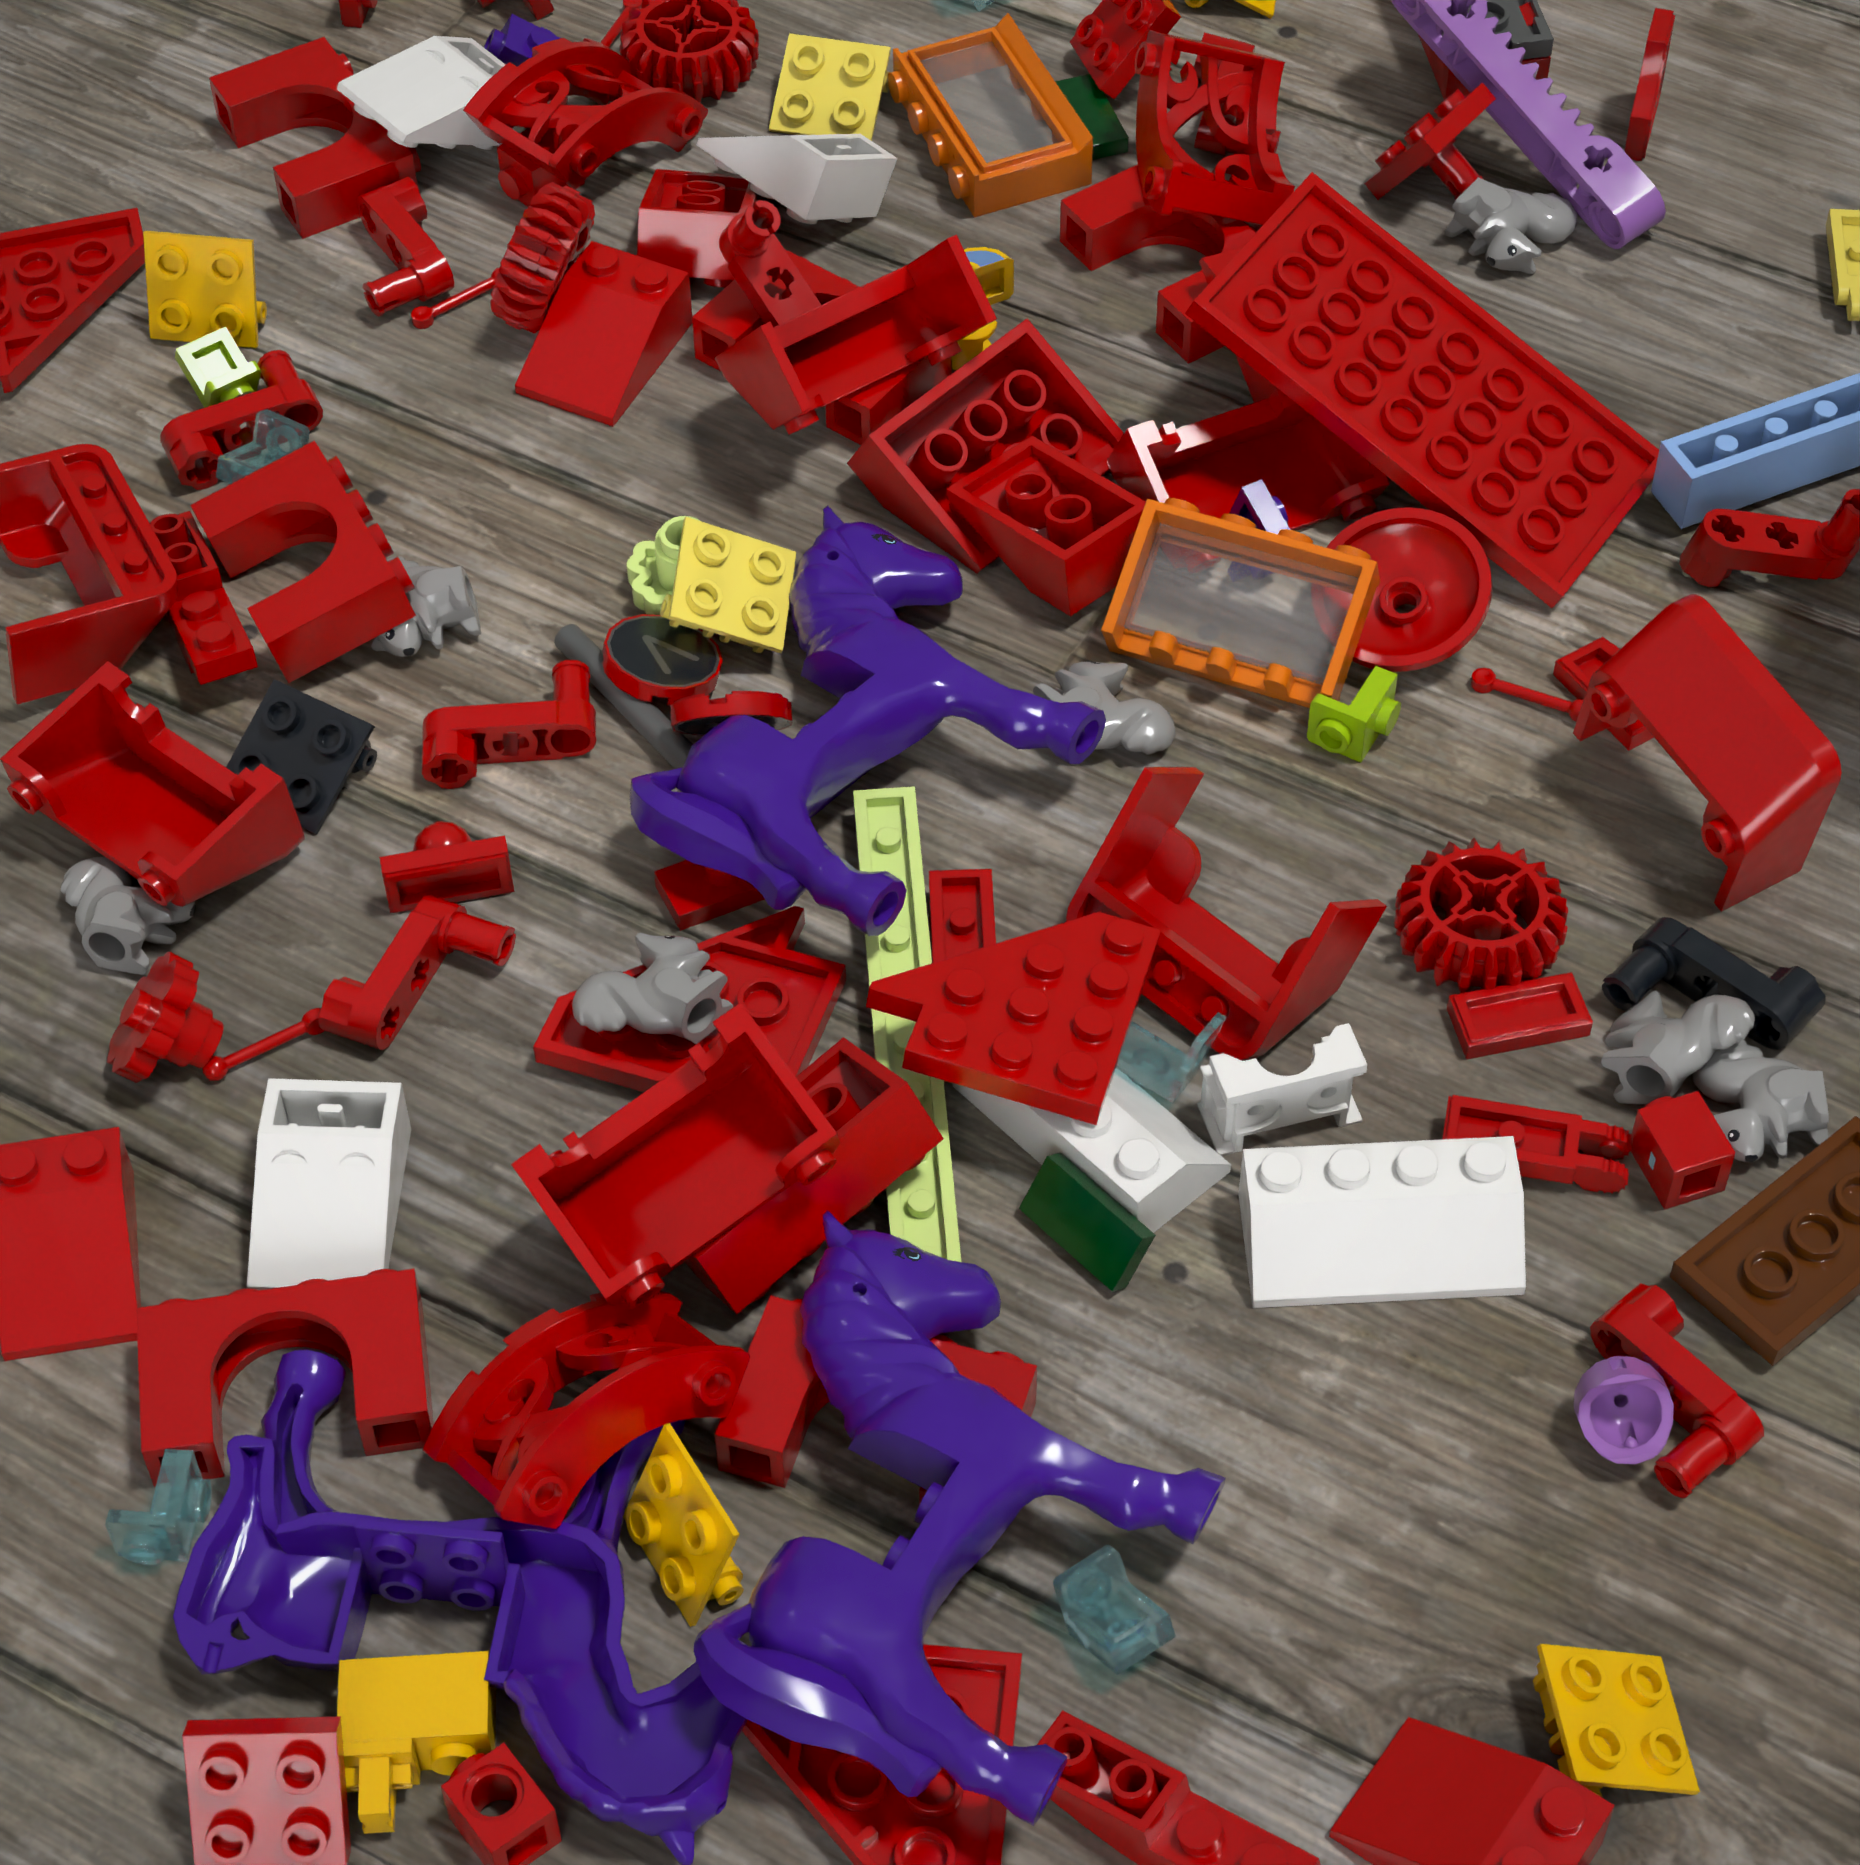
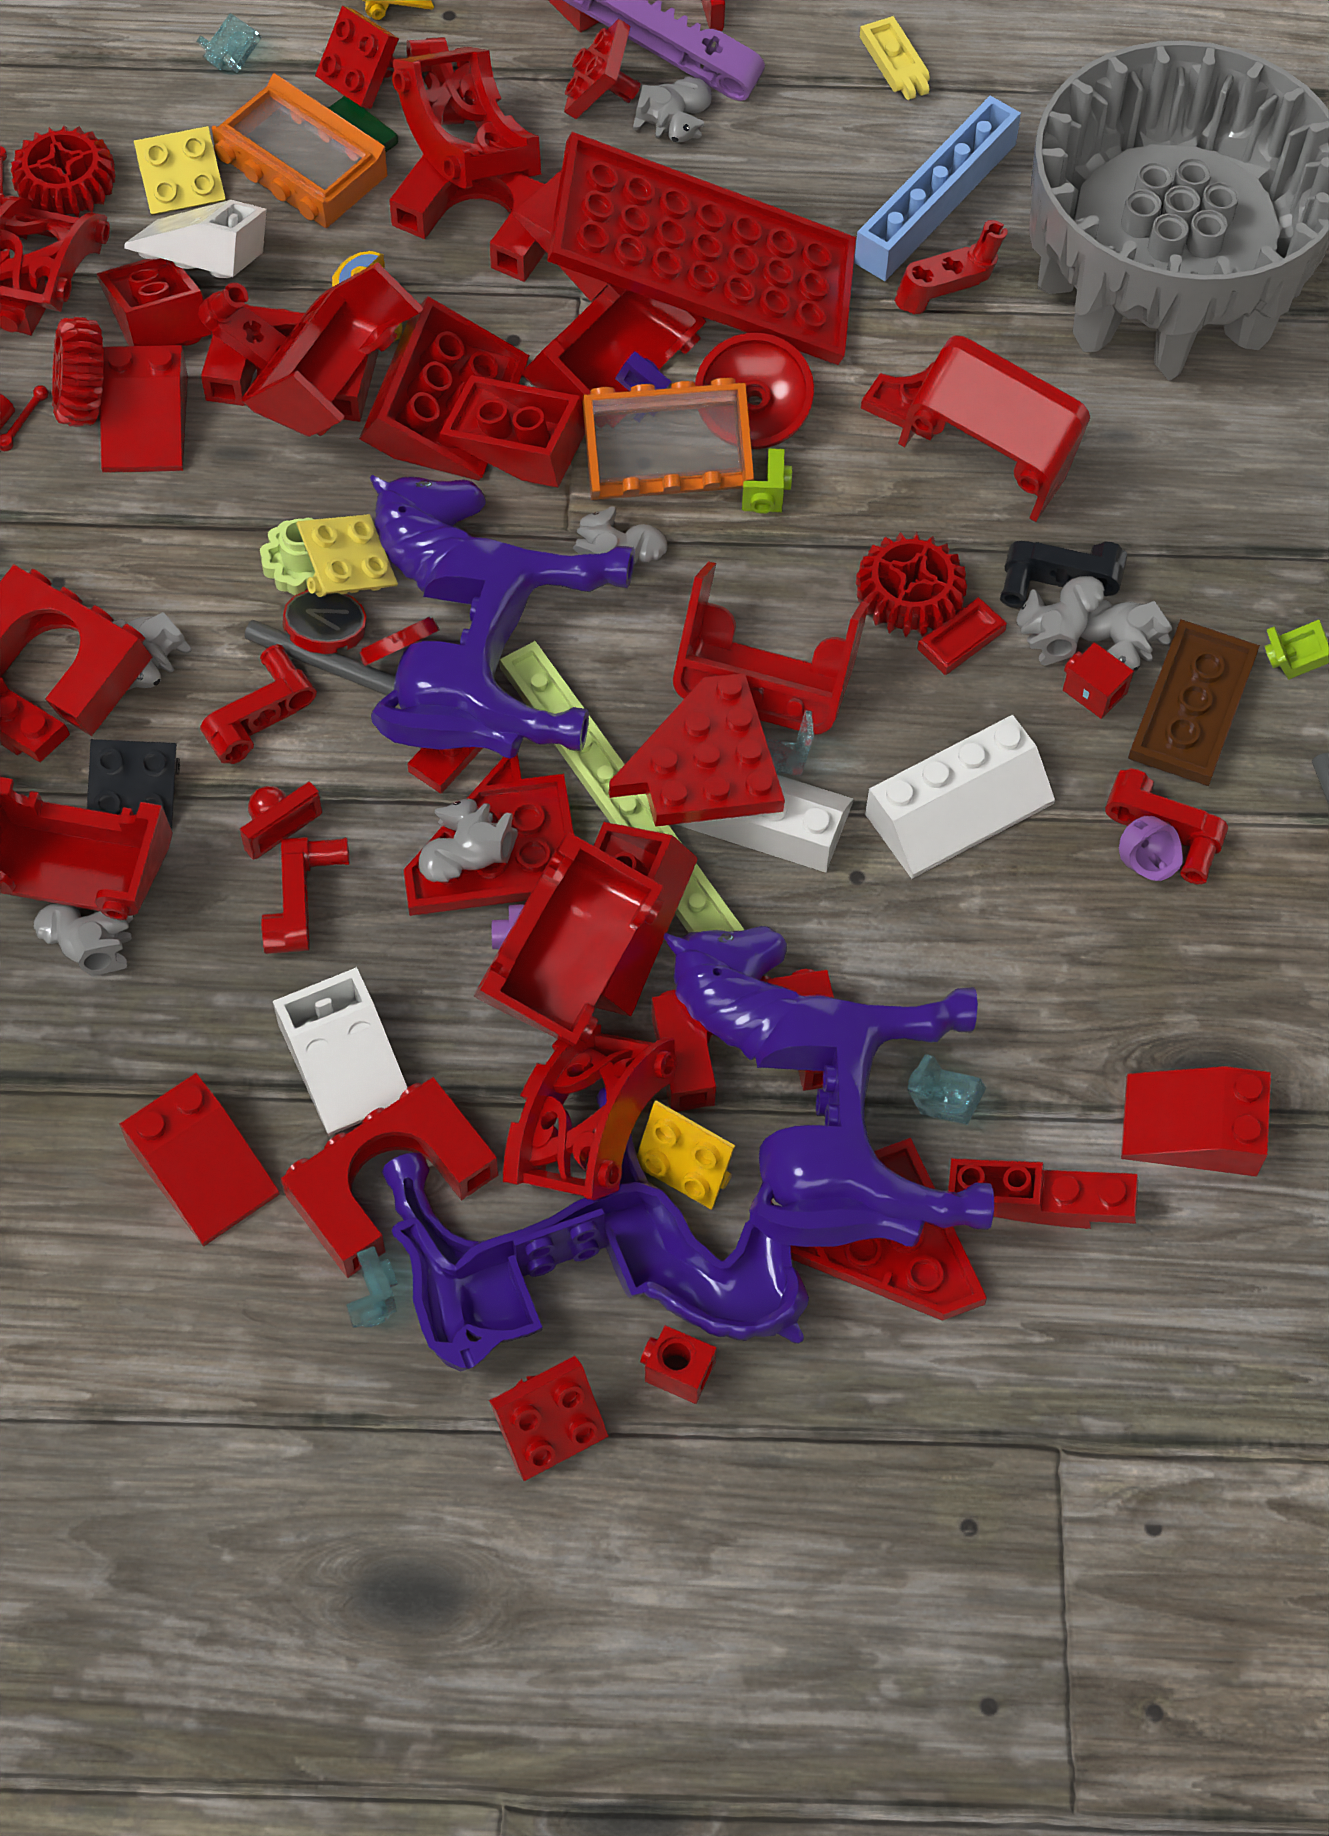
camera: 30 degrees left, 10 degrees up
red plant [107,952,224,1083] -> none
red hinge [202,1008,324,1081] -> none
yellow hinge [337,1651,496,1834] -> none
red hinge [929,869,996,963] -> none
dark green tile [1019,1152,1156,1292] -> none
white piece [1197,1023,1367,1156] -> none
red hinge [1442,1095,1632,1194] -> none
red hinge [1471,668,1584,722] -> none
yellow hinge [1533,1643,1700,1797] -> none

